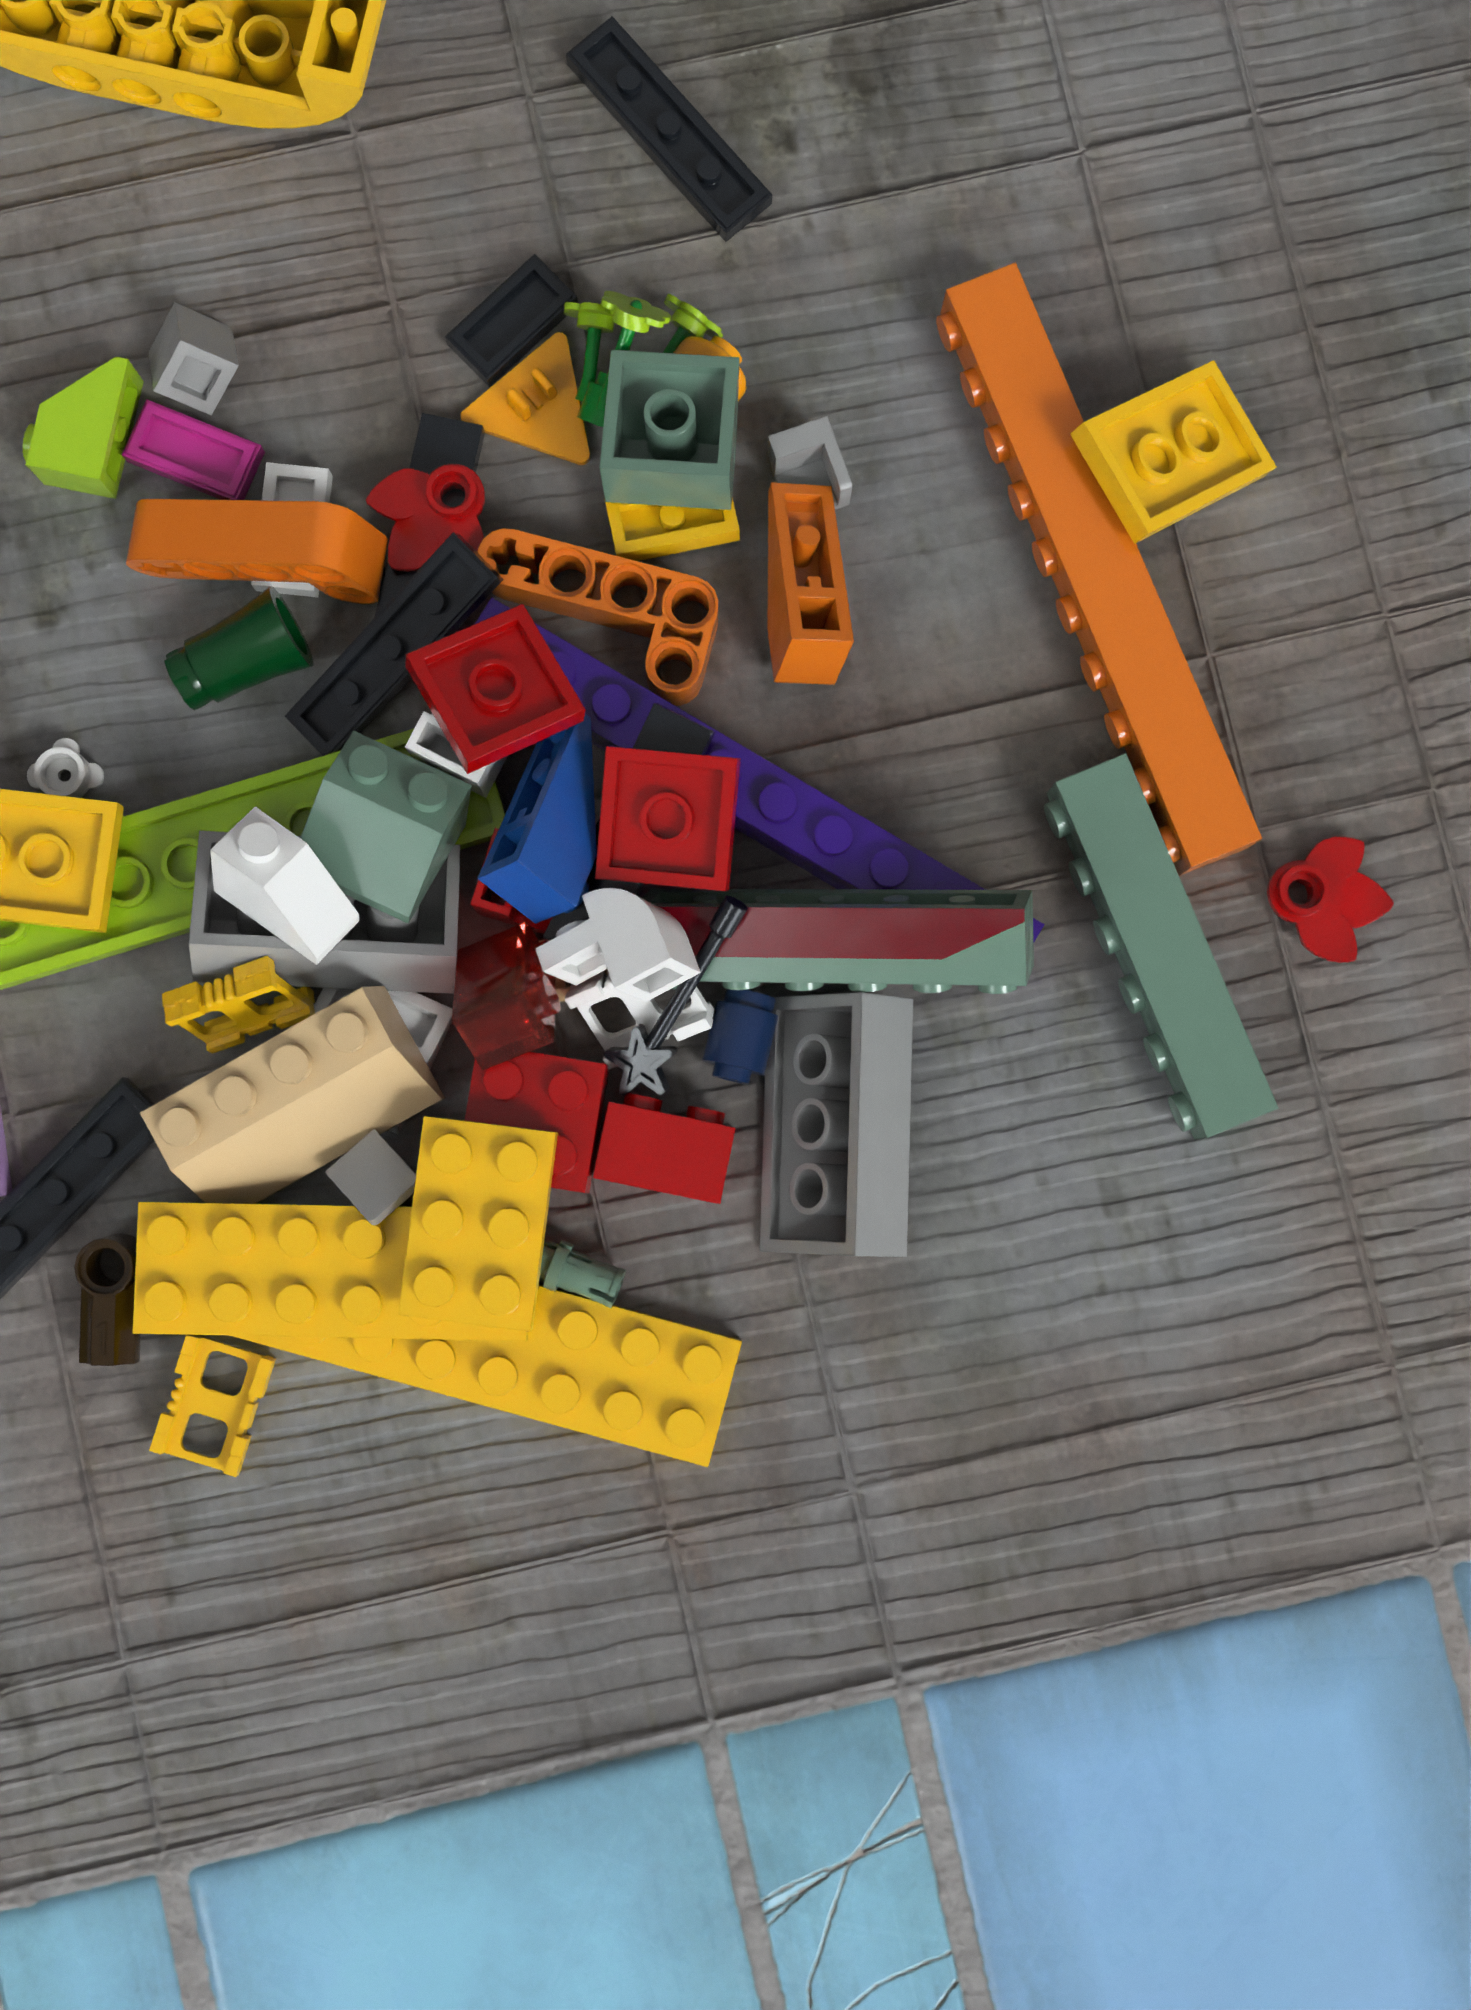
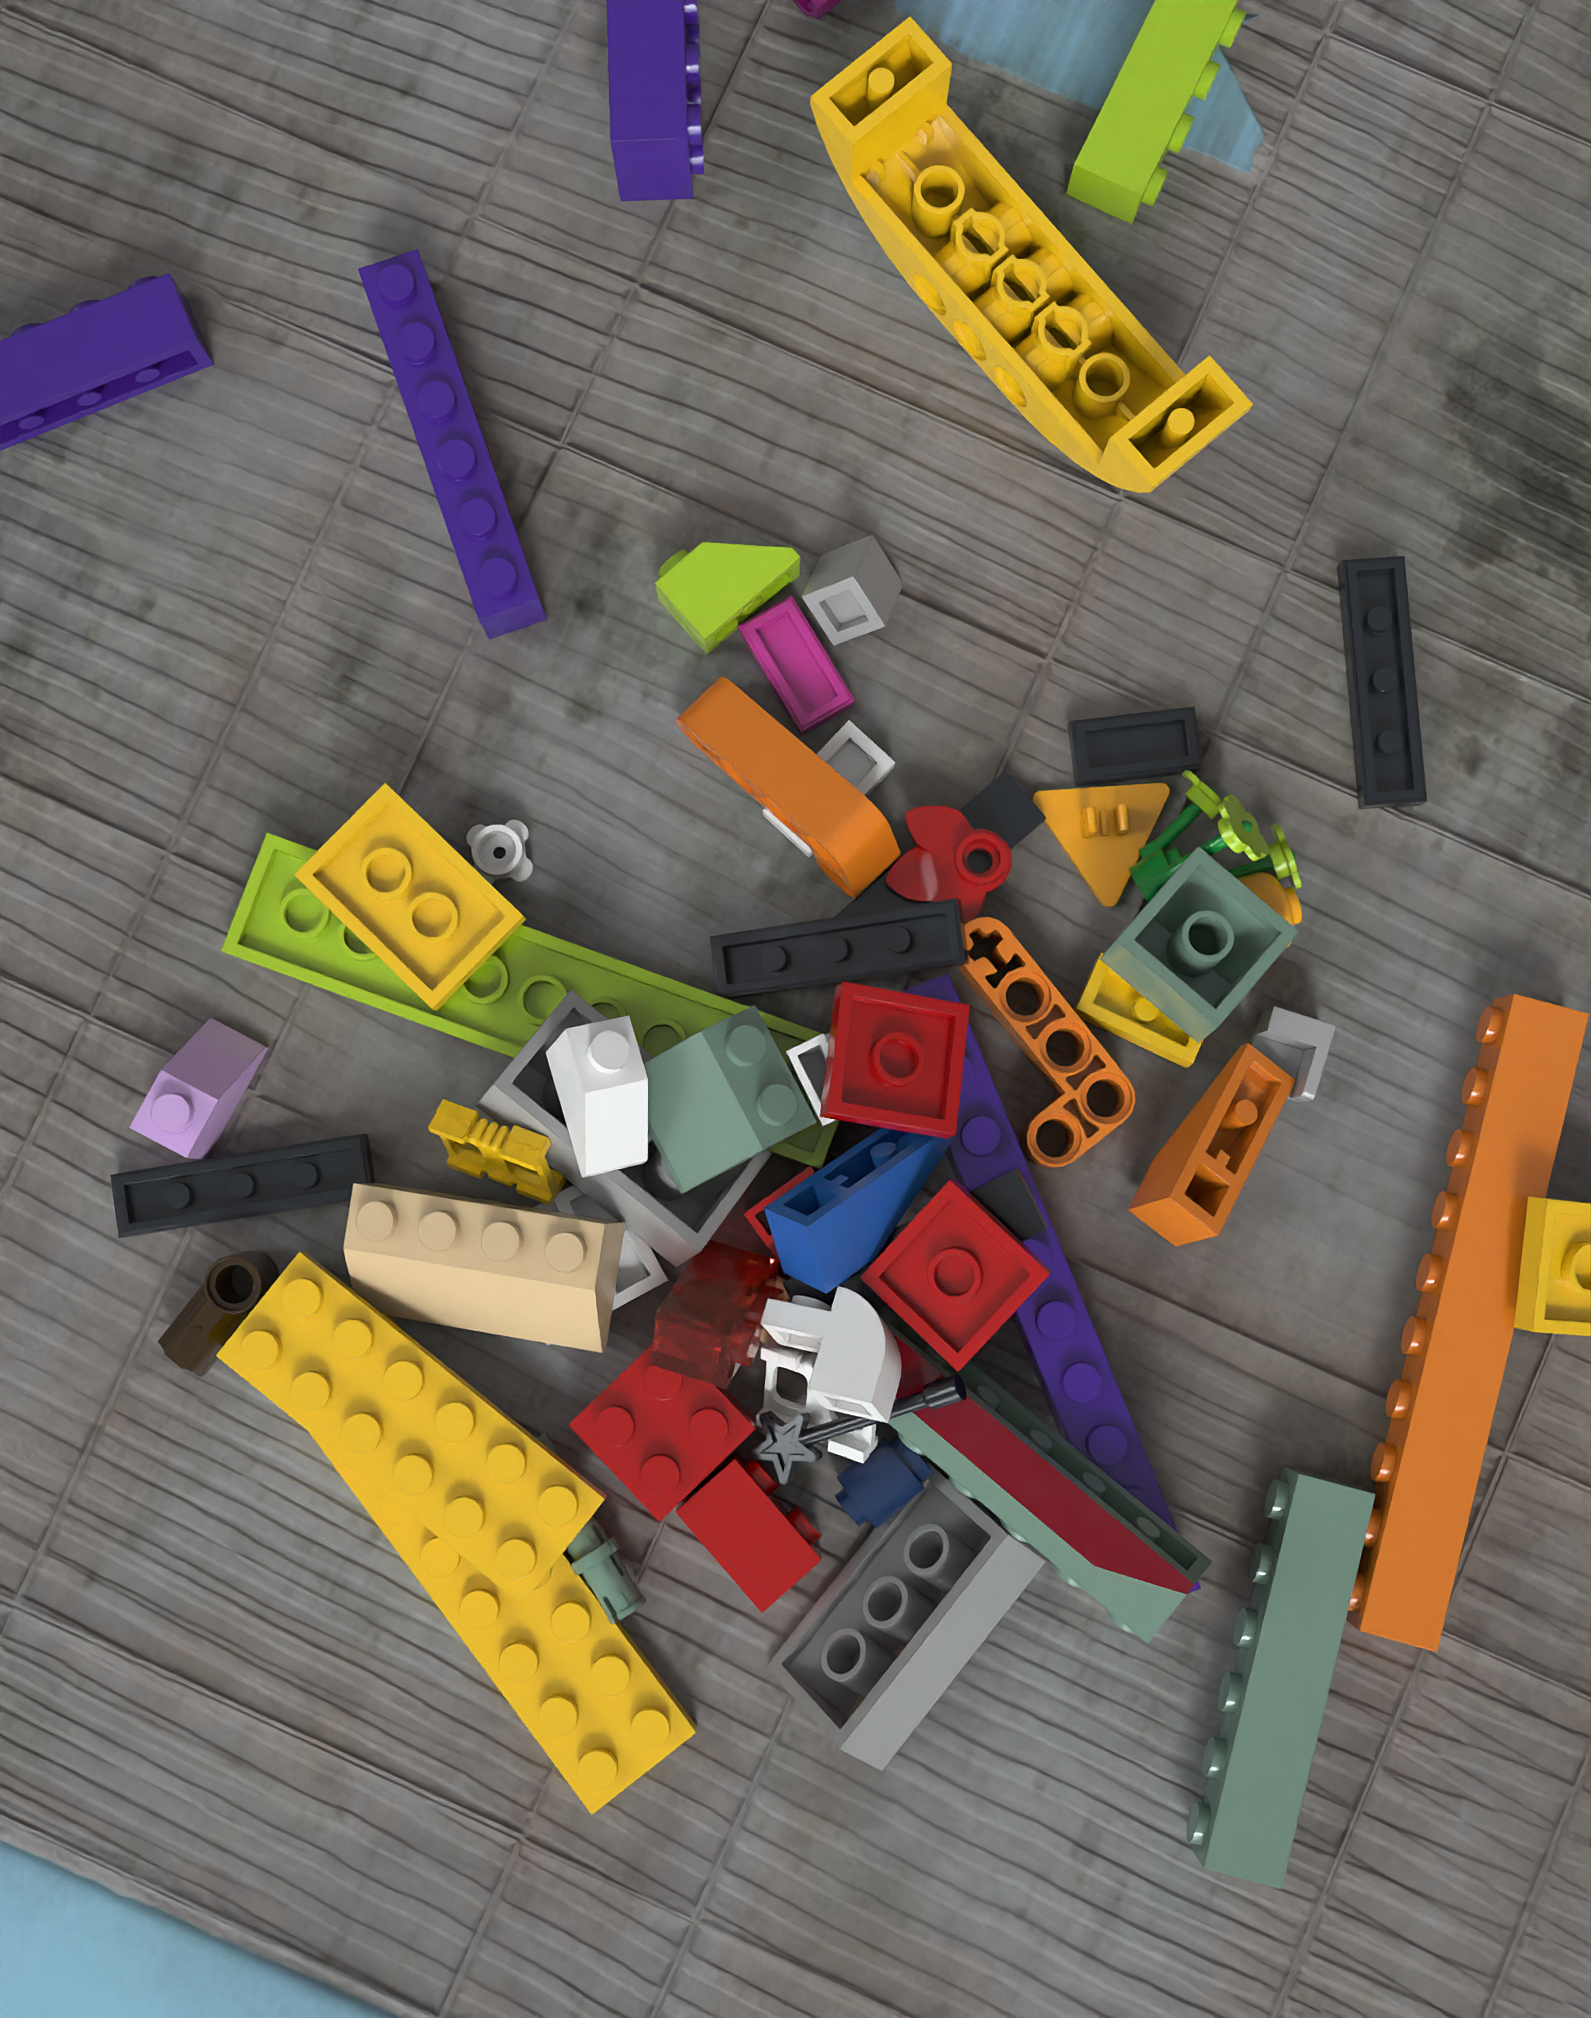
camera: 40 degrees right, 0 degrees up
yellow piece [149,1335,276,1477] -> none
dark green plant [164,586,314,710] -> none
light grey panel [325,1129,416,1225] -> none
yellow plate [398,1116,558,1332] -> none
red plate [1267,836,1394,963] -> none

